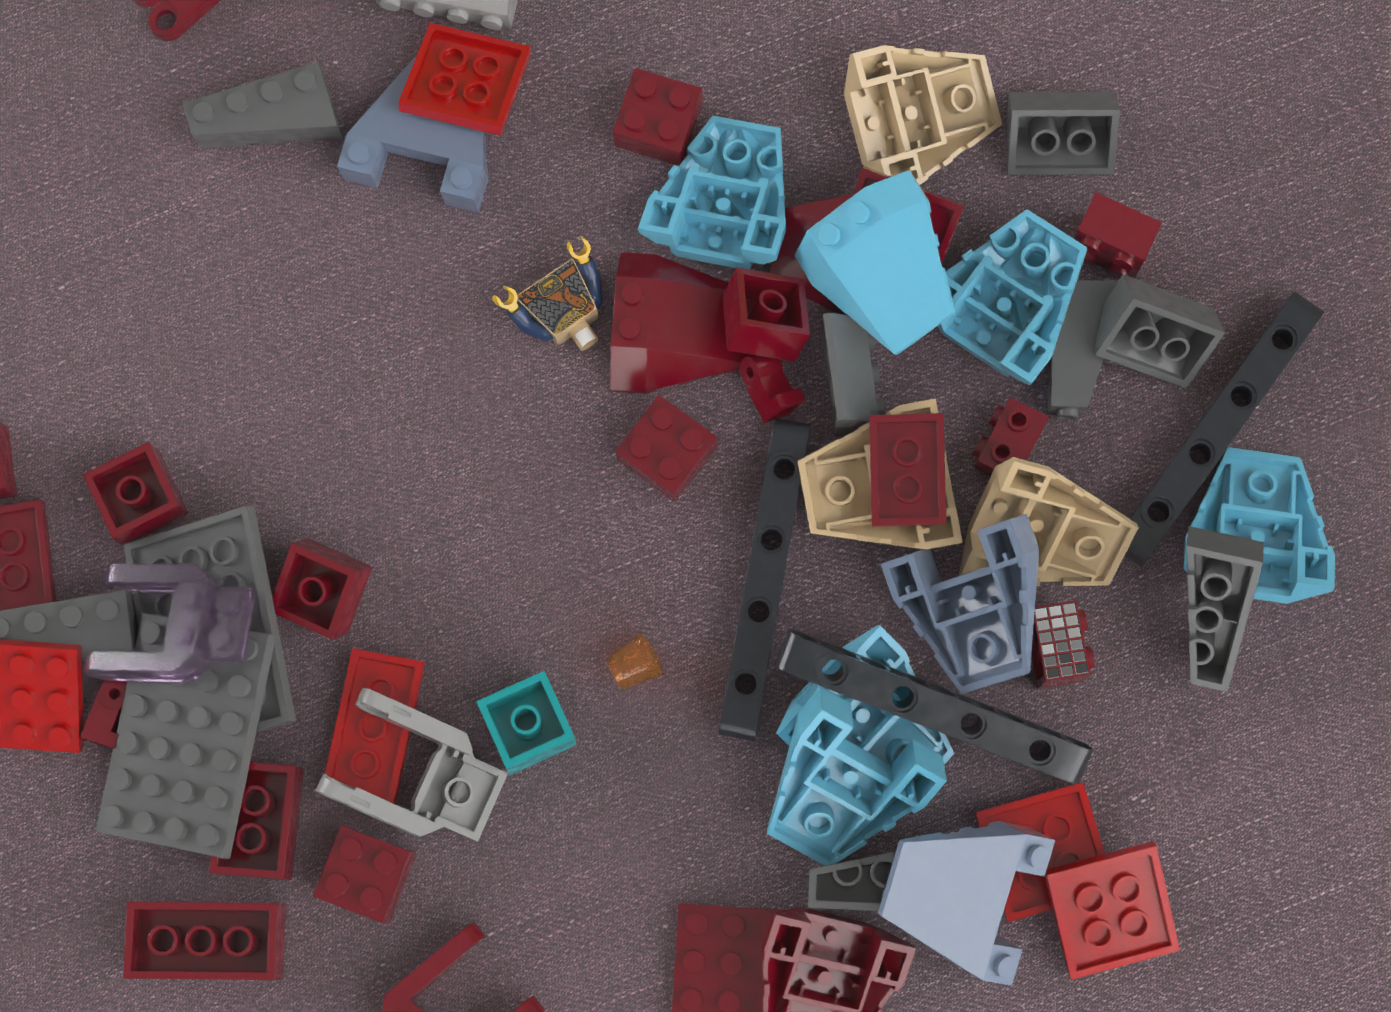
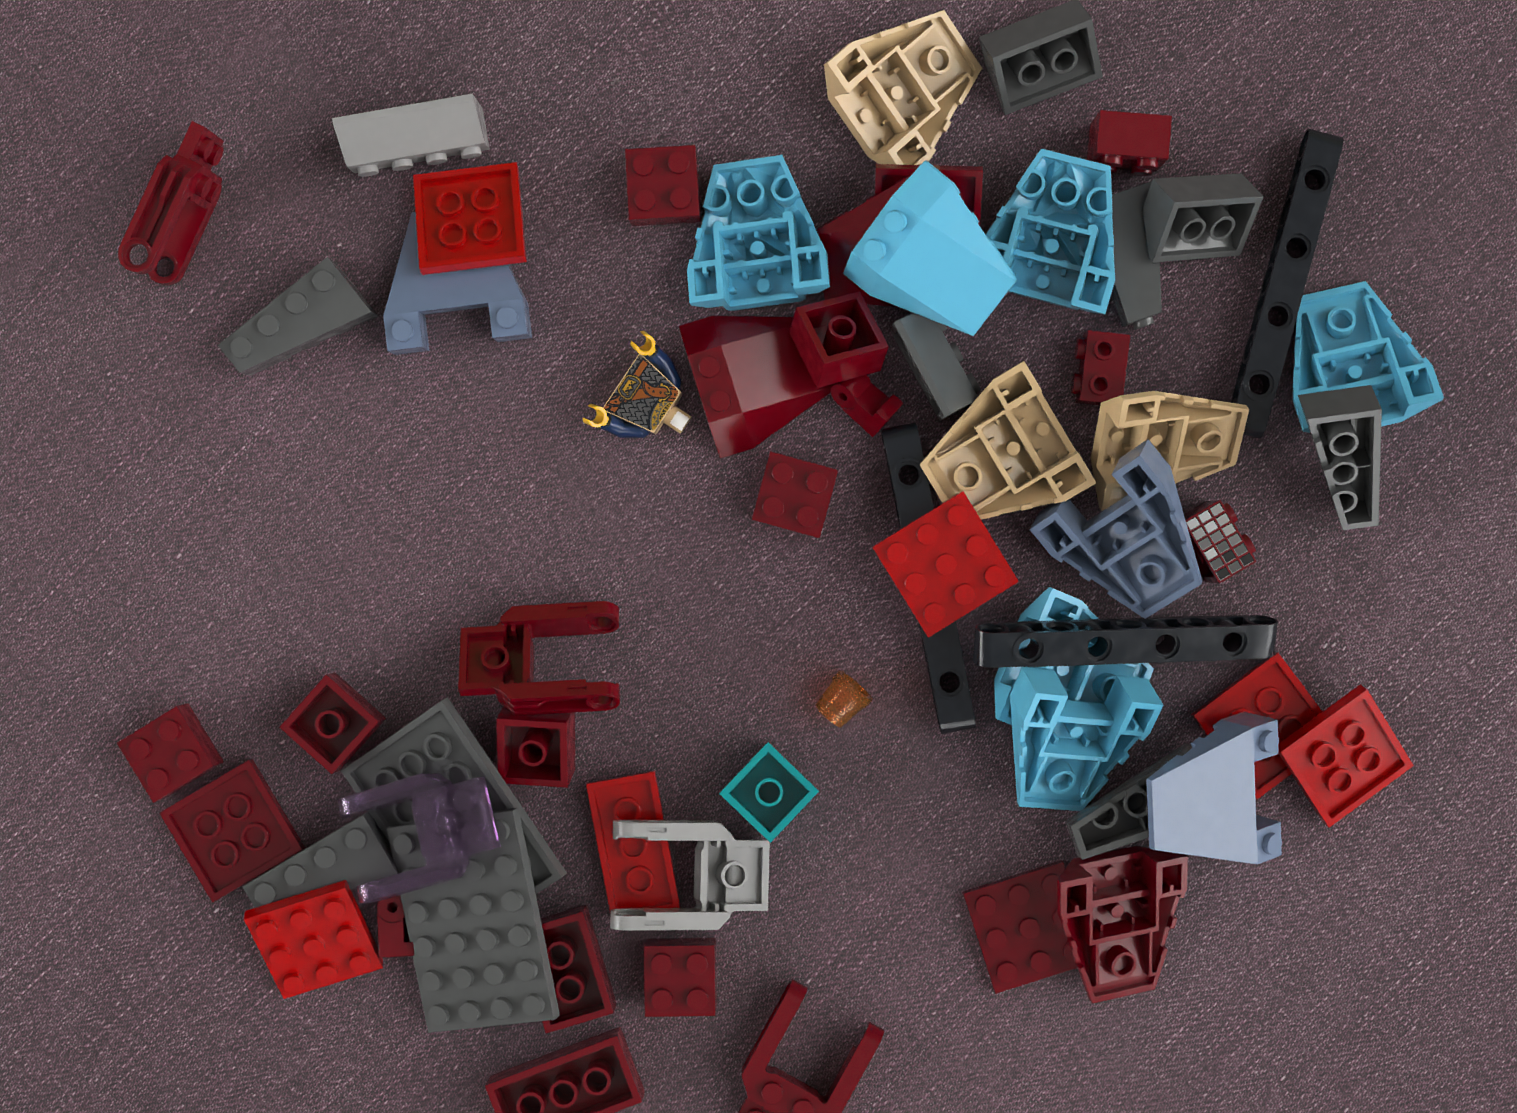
camera: 30 degrees left, 10 degrees up
dark red plate [869,413,947,527] -> none
none -> dark red plate [458,601,620,716]
none -> red plate [872,491,1019,638]

